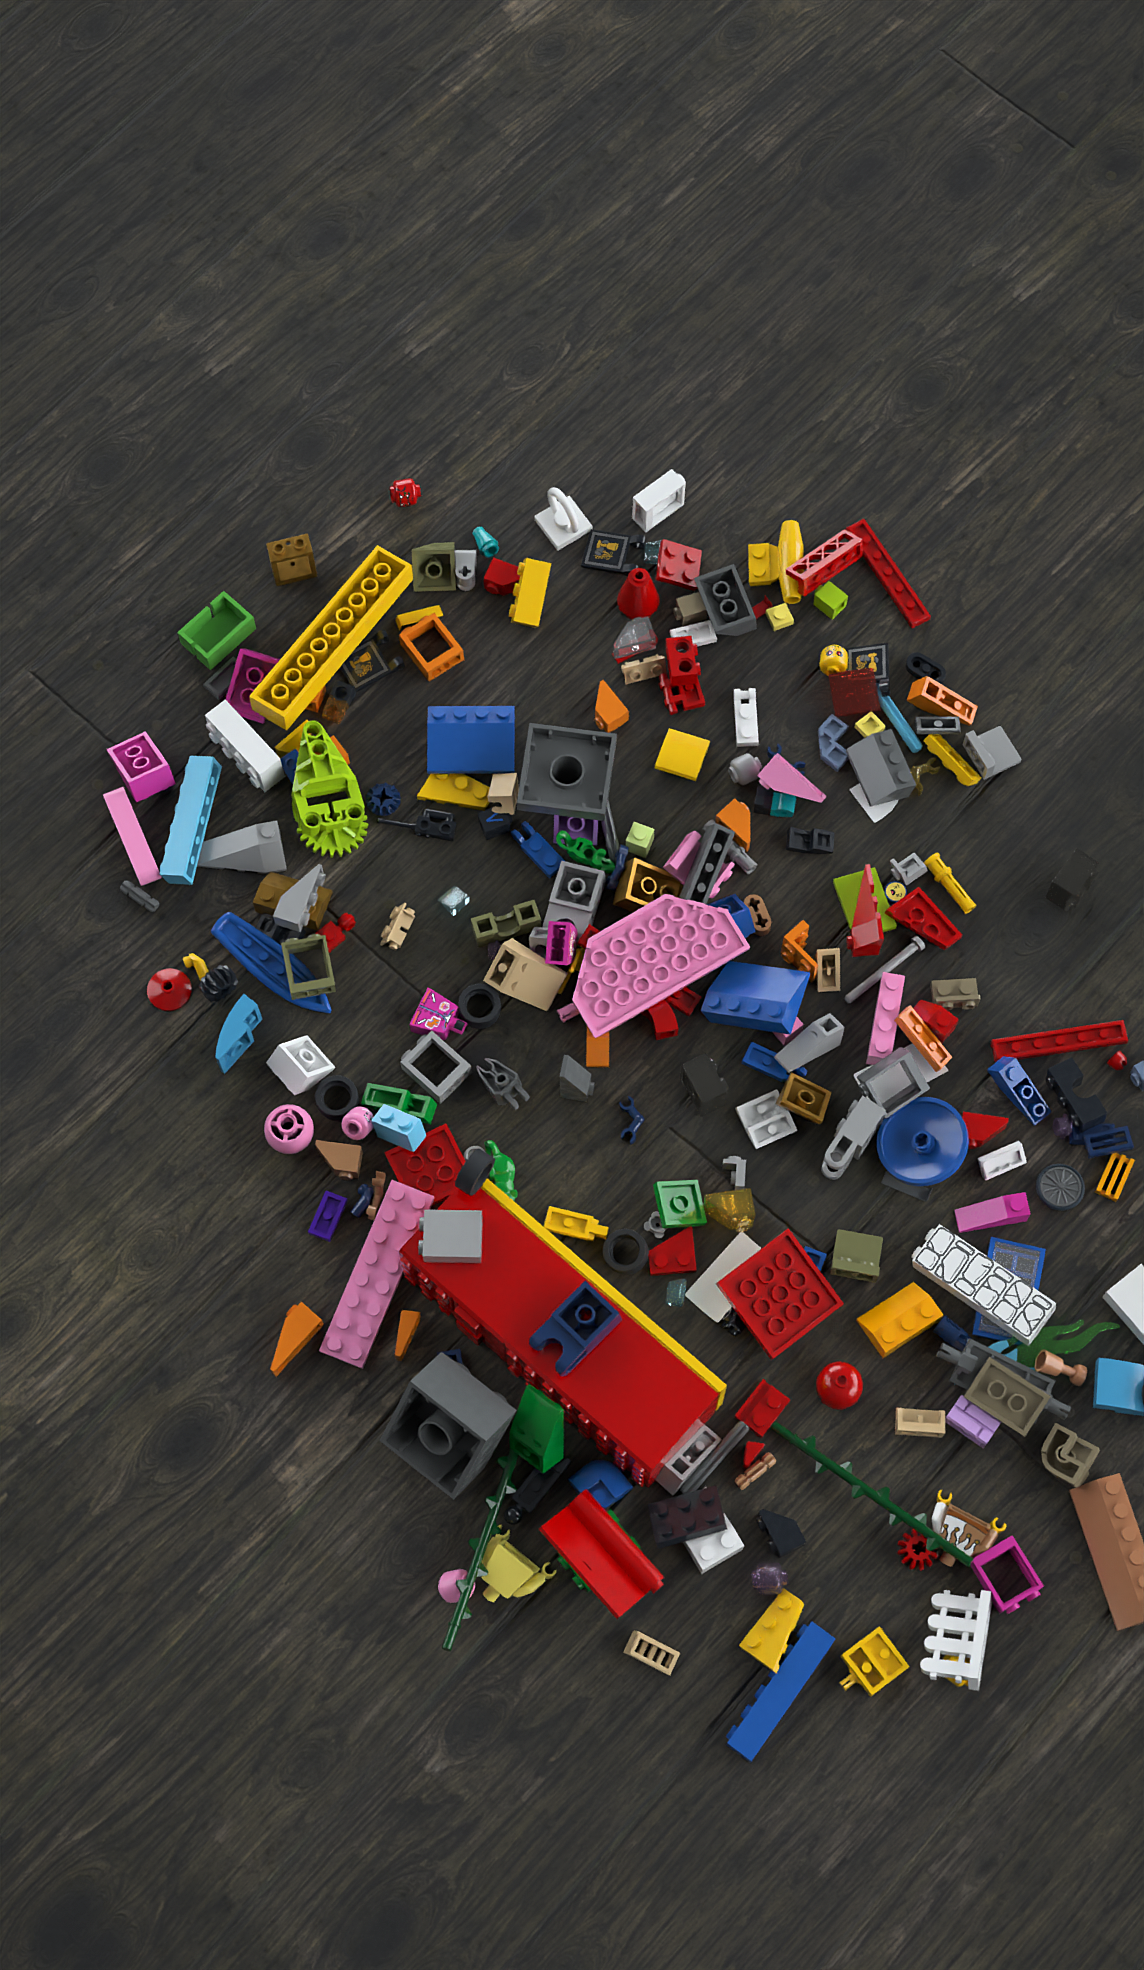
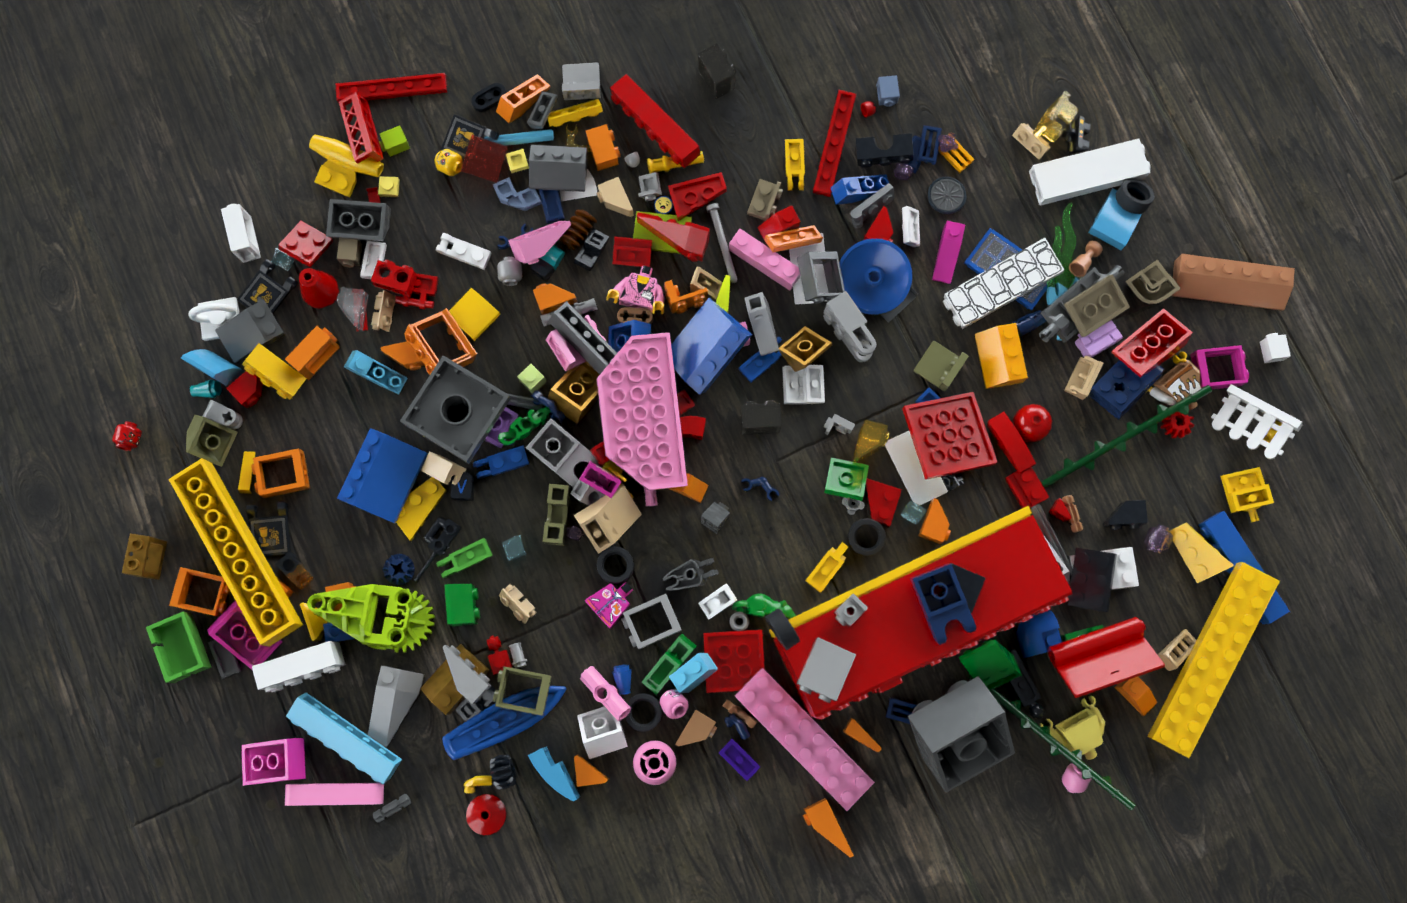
camera: 70 degrees left, 10 degrees up
none -> orange window [169,567,231,617]
none -> dark azure slope [181,349,245,386]
none -> dark grey slope [215,299,286,363]
none -> orange window [285,326,340,380]
none -> medium azure slope [344,350,408,395]
none -> orange window [404,308,477,374]
none -> bright green hinge [436,538,493,578]
none -> green slope [444,584,480,626]
none -> light grey pin [509,642,527,669]
none -> dark blue tile [539,189,565,224]
none -> reddish brown piece [559,210,597,251]
none -> orange slope [574,754,609,787]
none -> bright pink piece [580,666,631,721]
none -> orange brick [586,124,621,171]
none -> tan slope [596,177,634,217]
none -> torso [606,266,665,314]
none -> red brick [610,74,701,168]
none -> red plate [612,236,652,267]
none -> blue cone [612,665,632,695]
none -> light grey hinge [624,152,640,168]
none -> white slope [698,584,737,619]
none -> neon yellow slope [716,275,730,313]
none -> yellow hinge [785,139,805,191]
none -> light grey brick [834,593,868,627]
none -> dark grey plate [851,183,895,228]
none -> orange slope [918,498,951,544]
none -> plate [938,133,958,152]
none -> black tile [949,563,986,613]
none -> red slope [987,412,1036,474]
none -> dark blue brick [1089,360,1164,420]
none -> red slope [1111,308,1193,378]
none -> orange slope [1115,677,1158,716]
none -> yellow brick [1147,562,1280,758]
none -> white brick [1260,333,1290,363]

